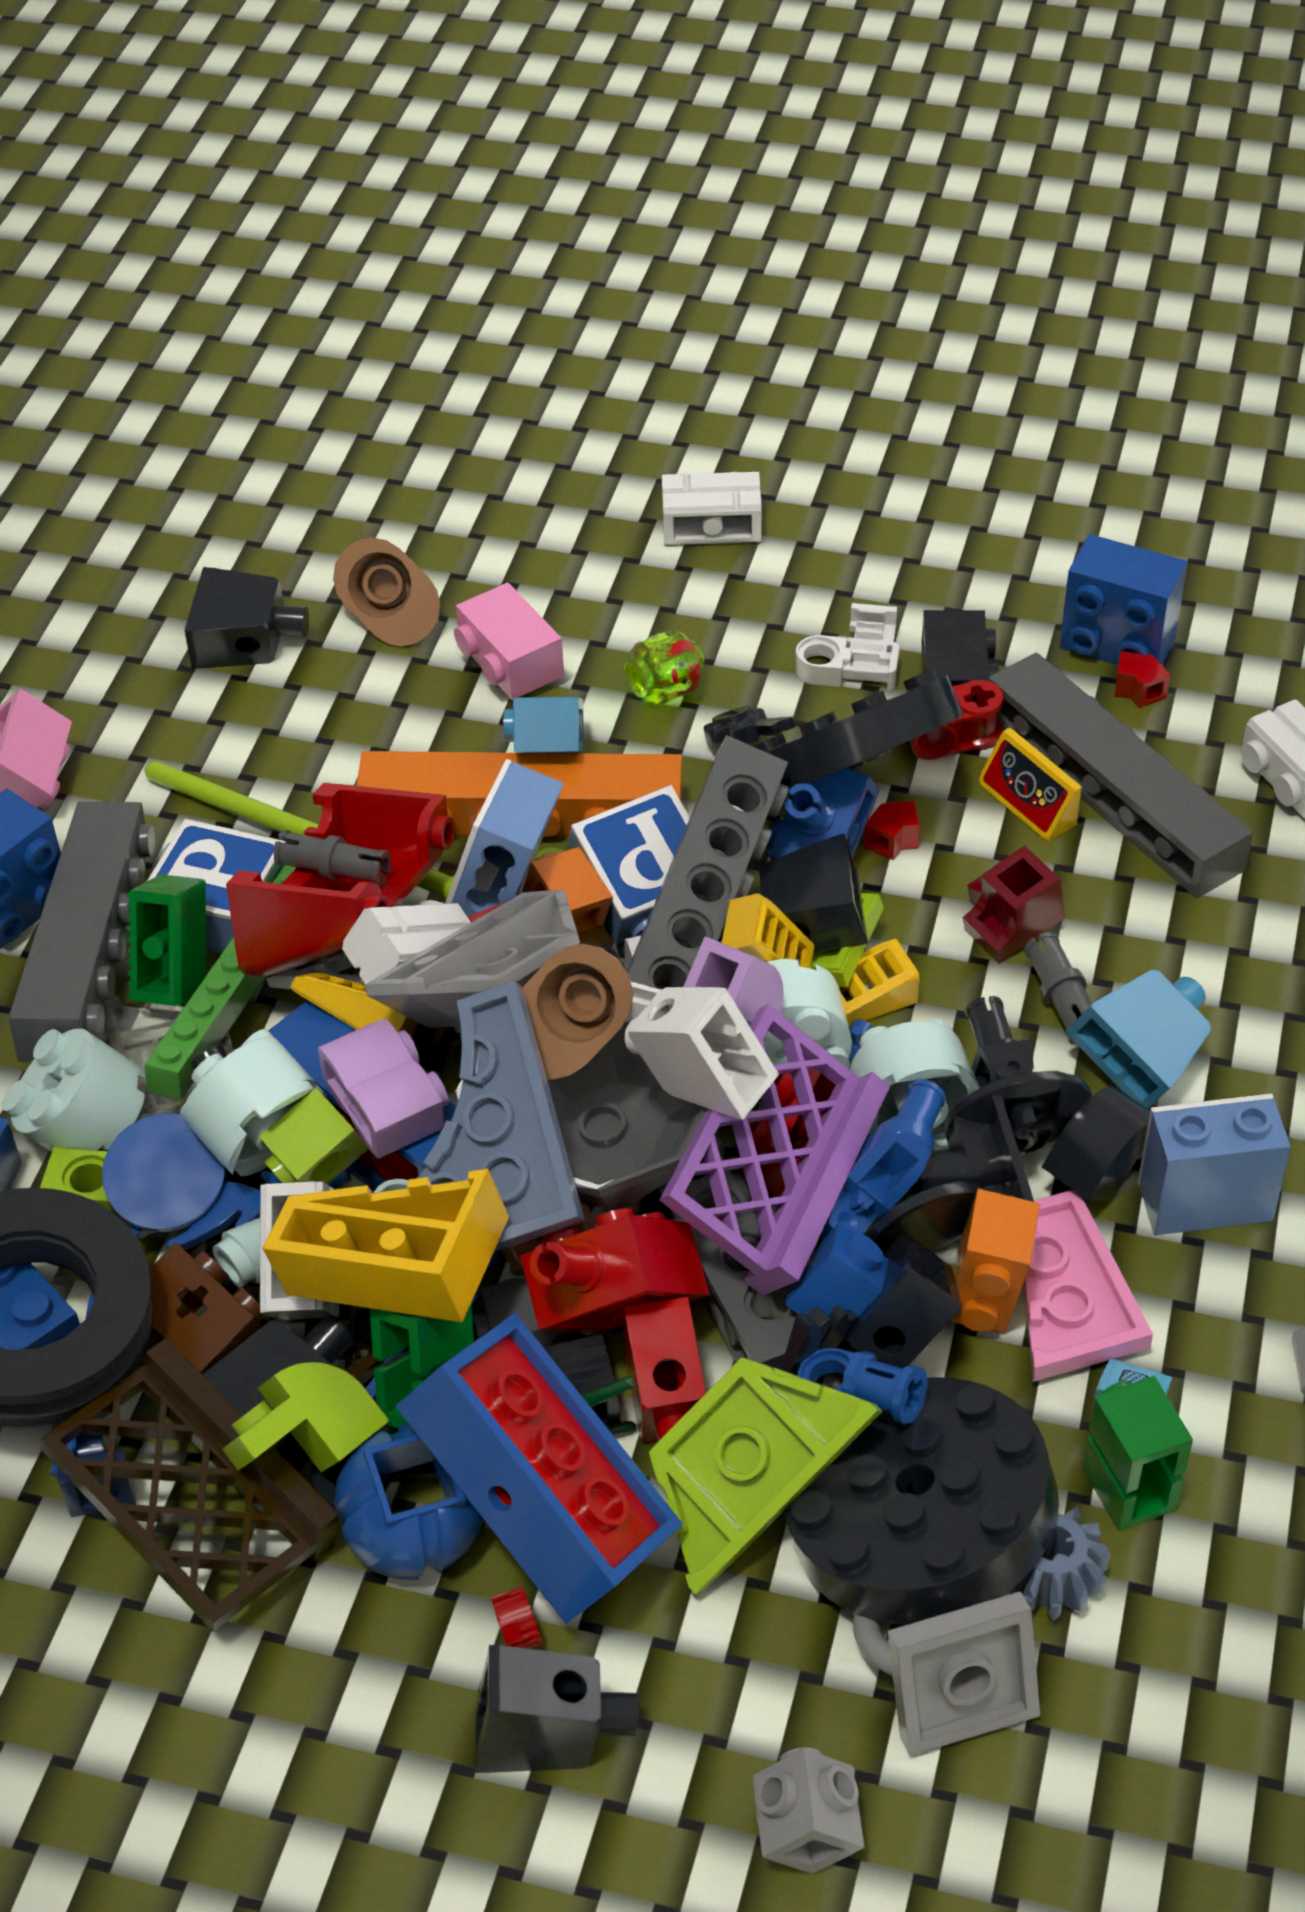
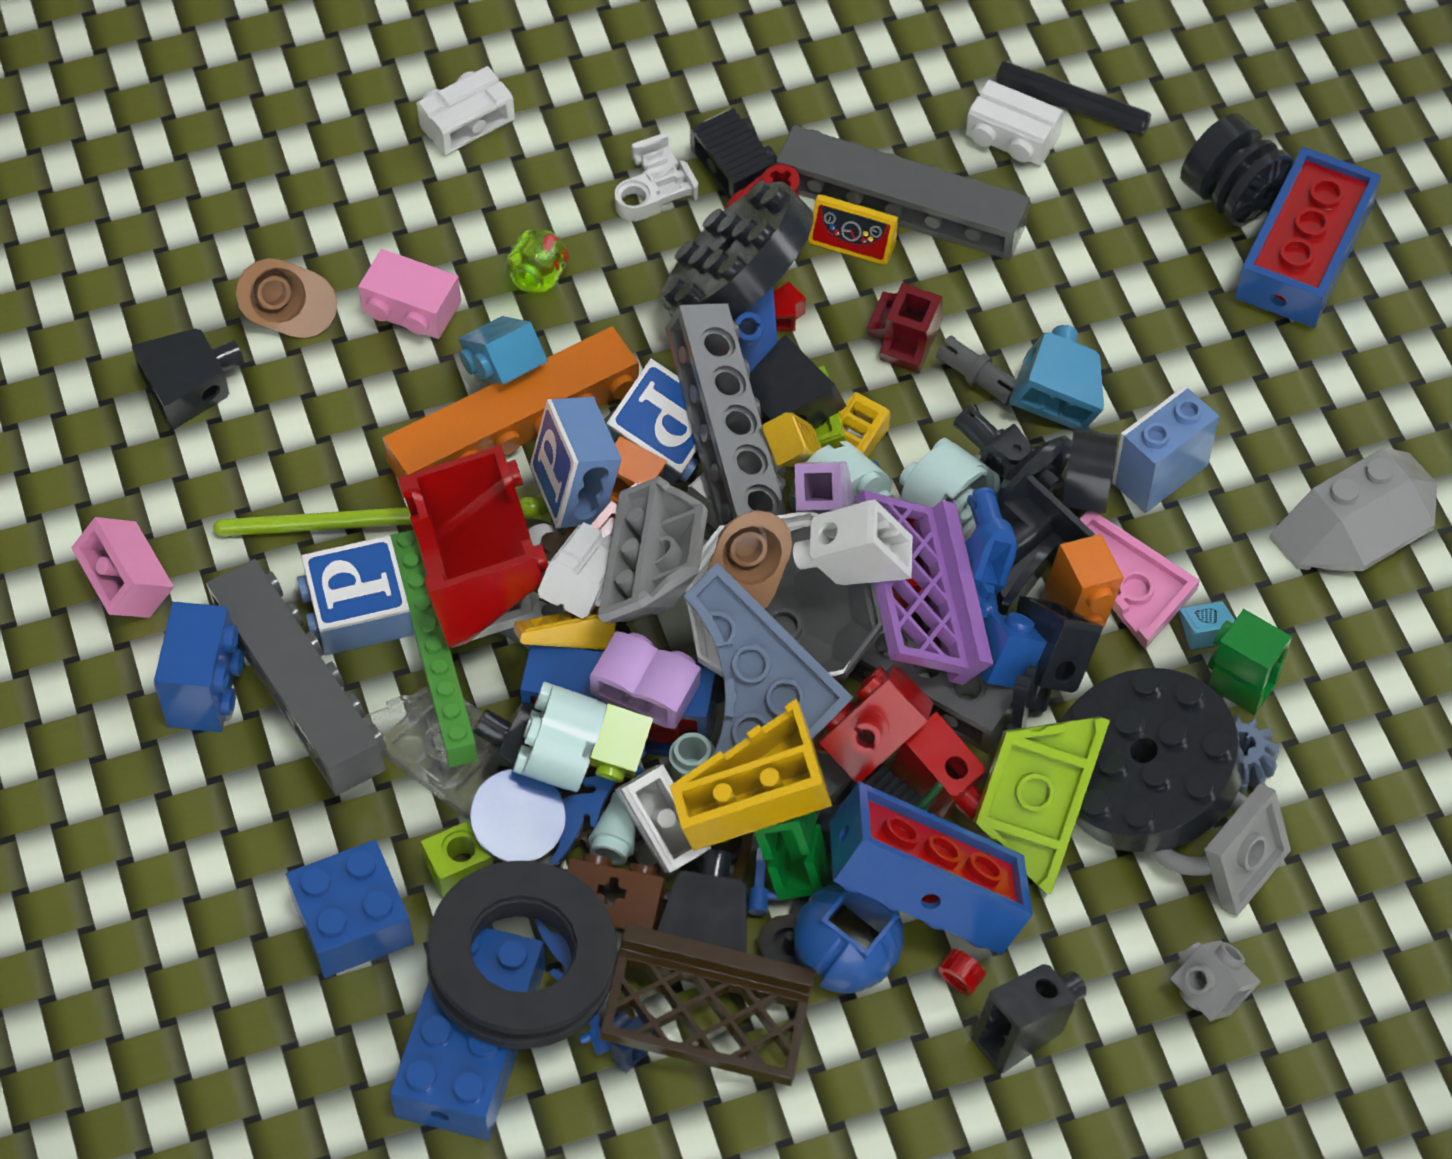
camera: 35 degrees left, 10 degrees up
light aqua brick [2,1028,146,1152] -> none
green brick [126,874,206,1006] -> none
lime brick [222,1362,389,1472] -> none
dark grey pin [274,830,392,886] -> none
black piece [703,706,795,744] -> none
blue connector [798,1348,928,1424] -> none
blue brick [1059,534,1188,665] -> none
red piece [1114,651,1170,708] -> none

